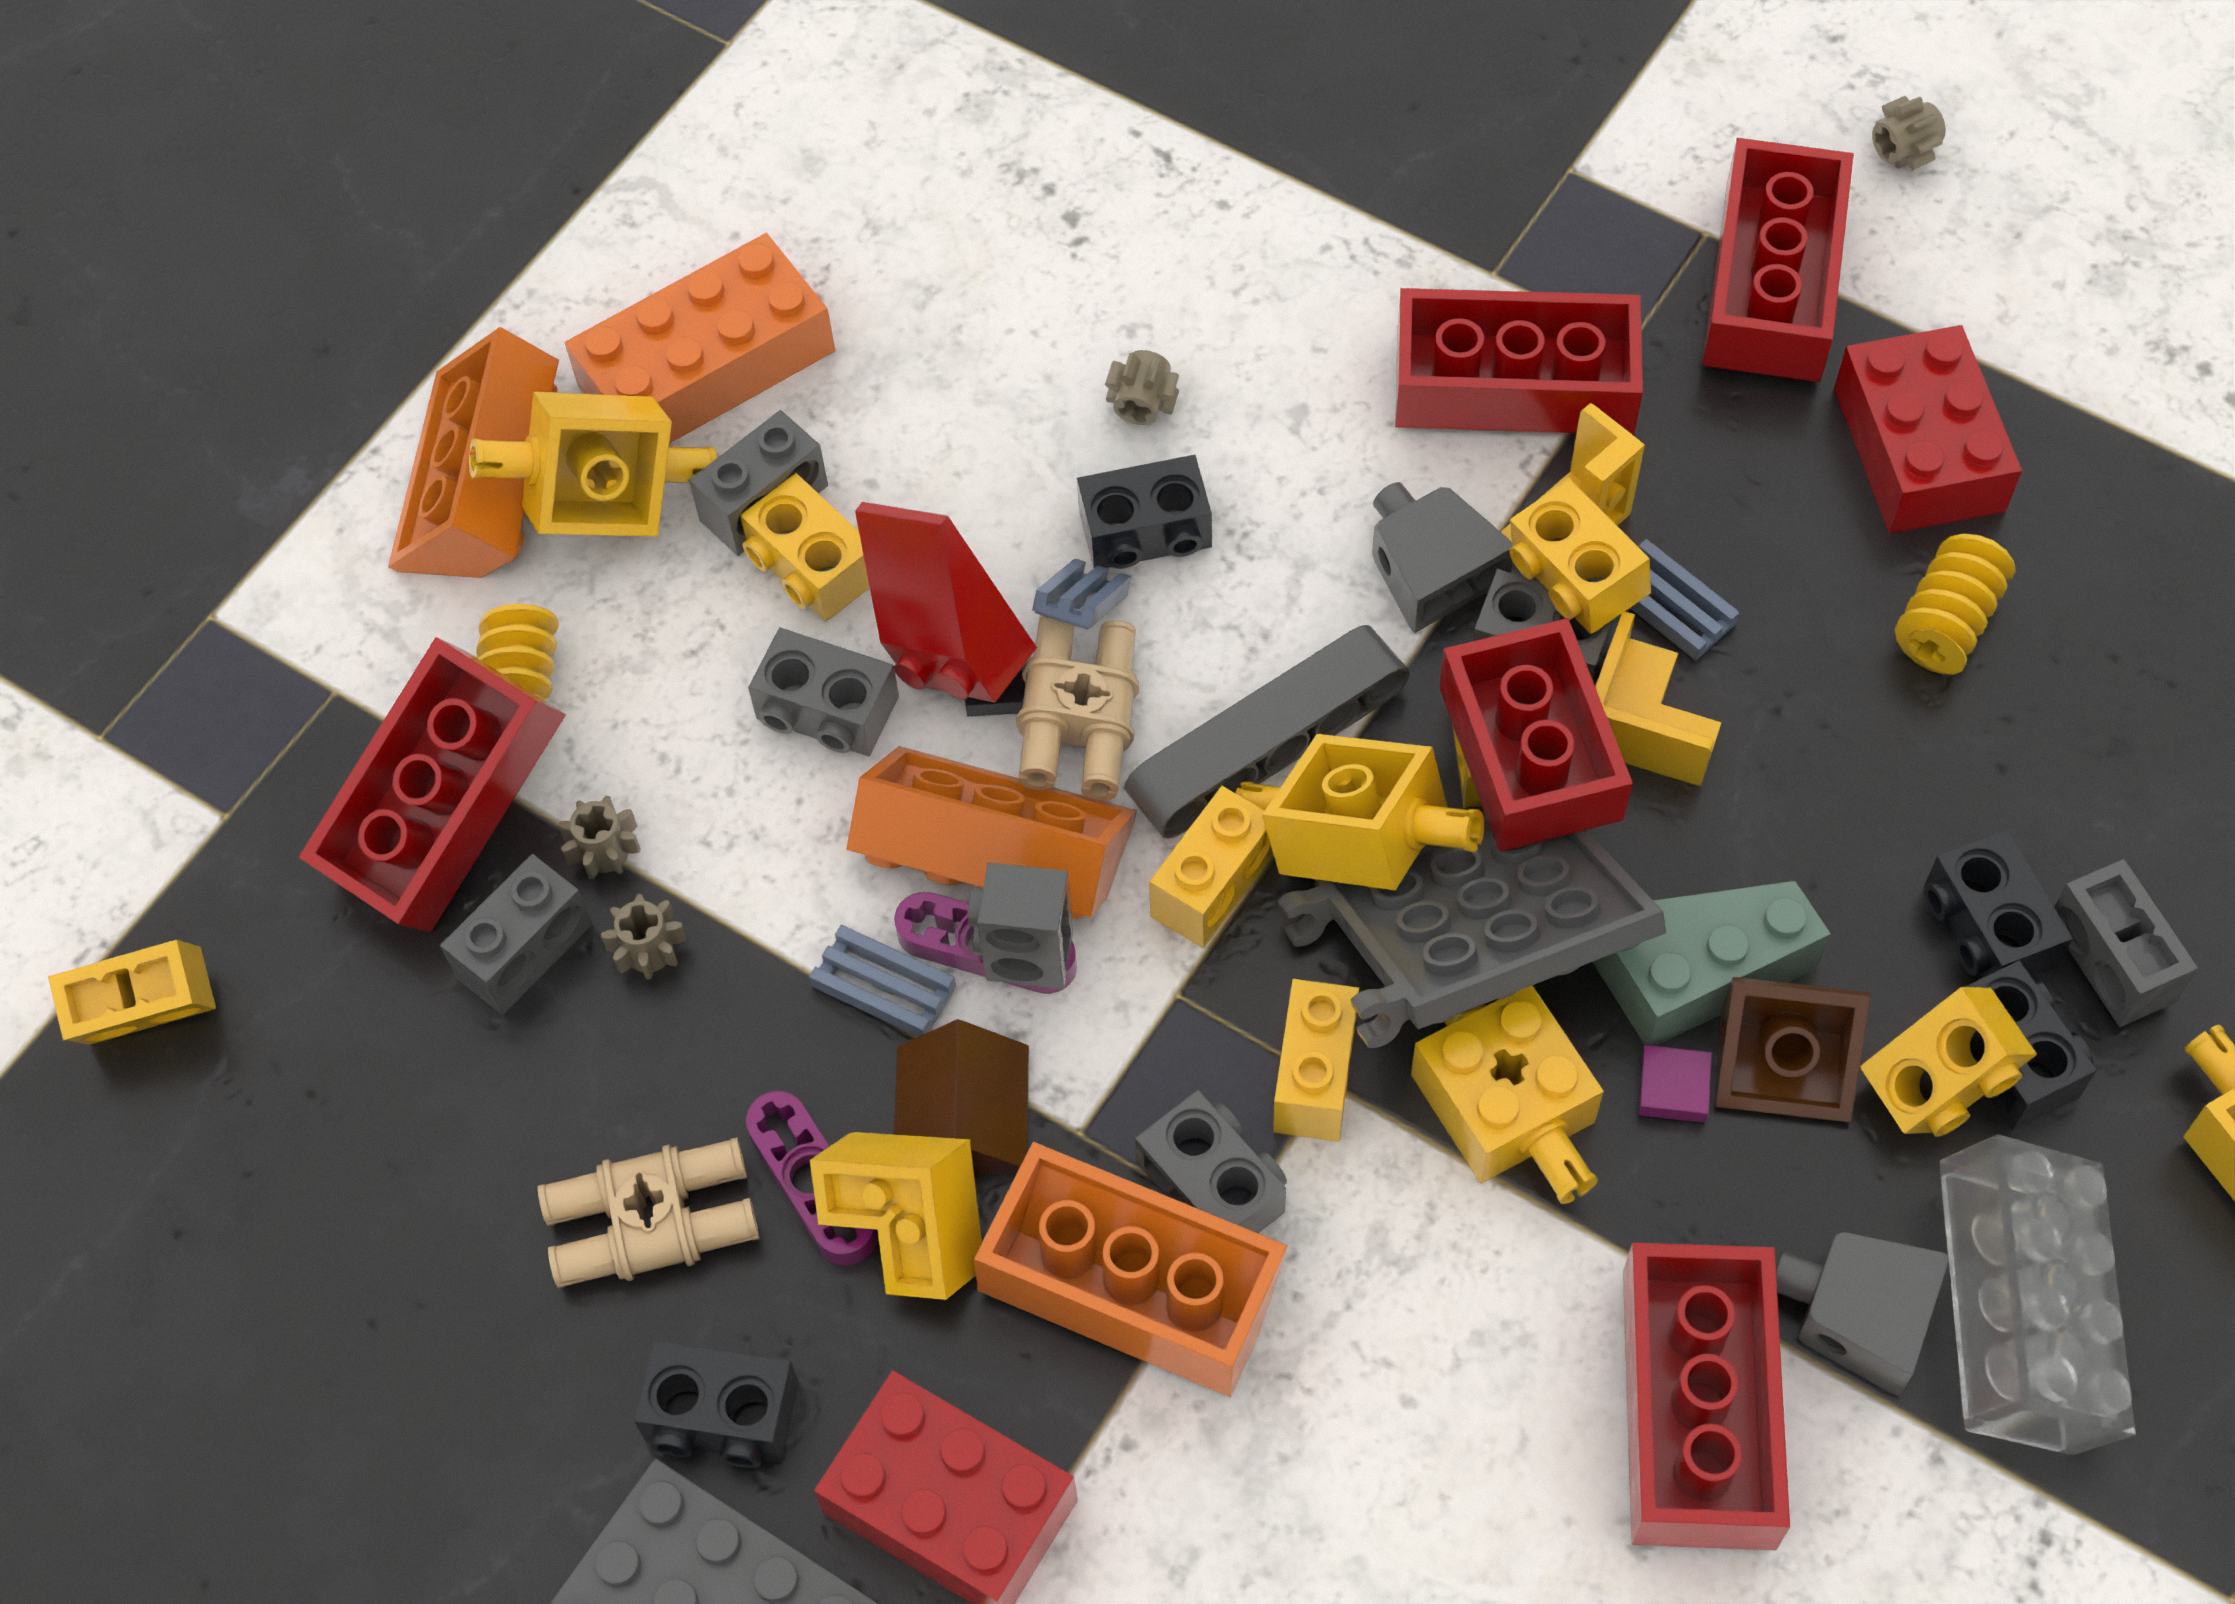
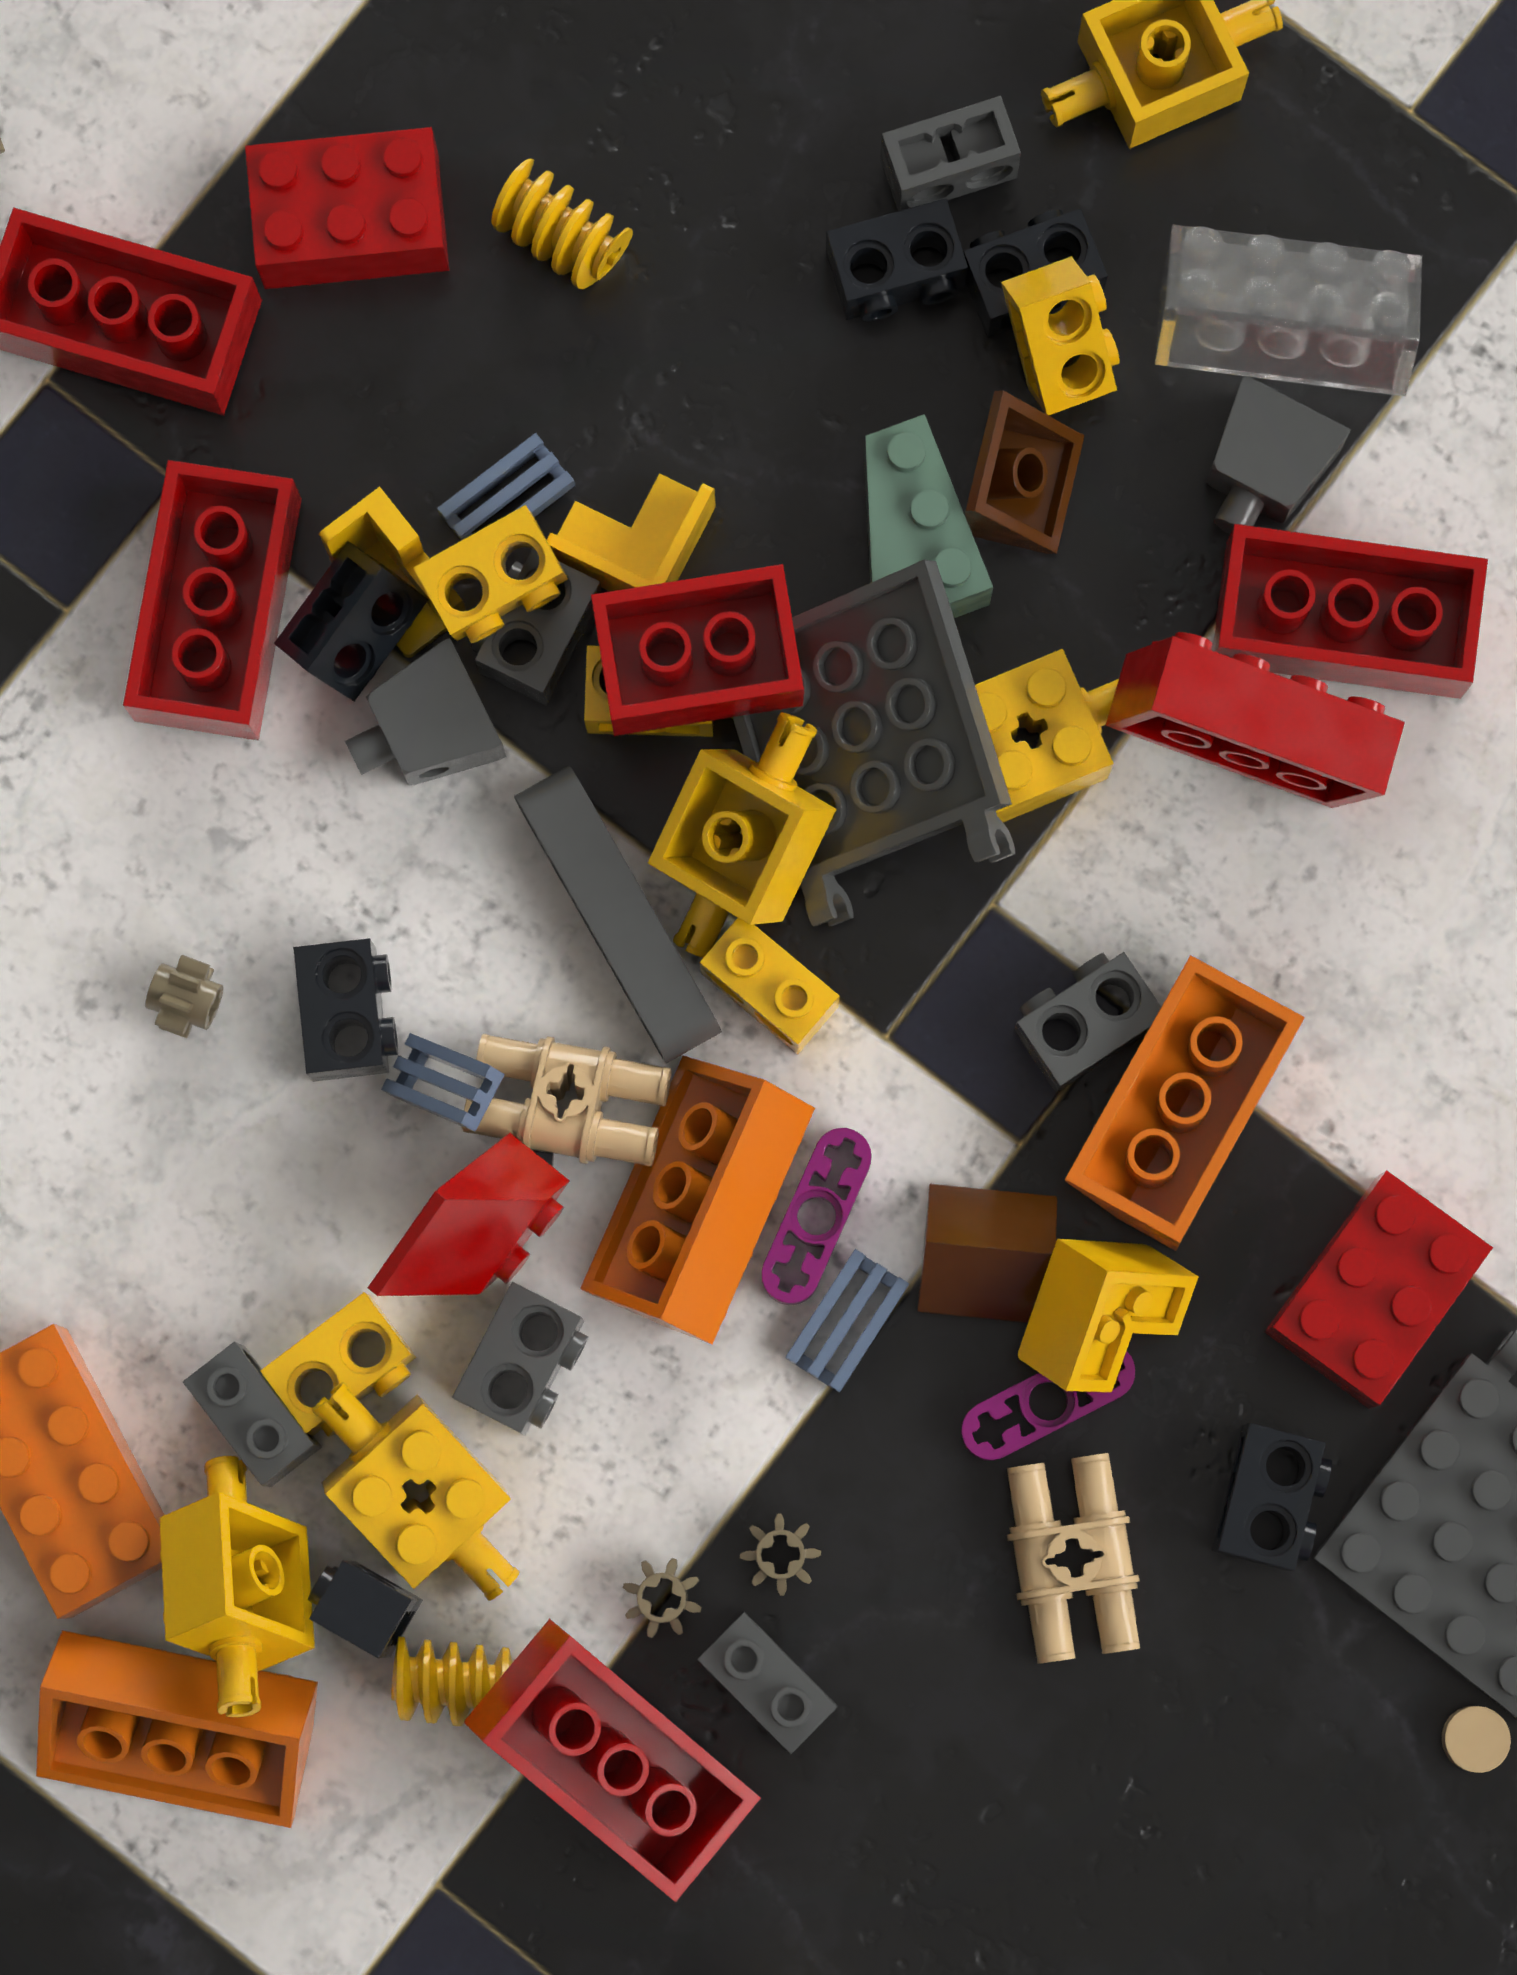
camera: 85 degrees left, 20 degrees up
dark grey brick [968,862,1073,989] -> none
yellow brick [1273,979,1359,1142] -> none
magenta tile [1638,1045,1712,1123] -> none
none -> black brick [274,541,429,702]
none -> black brick [308,1560,423,1659]
none -> yellow brick [312,1382,519,1601]
none -> red brick [1105,632,1405,808]

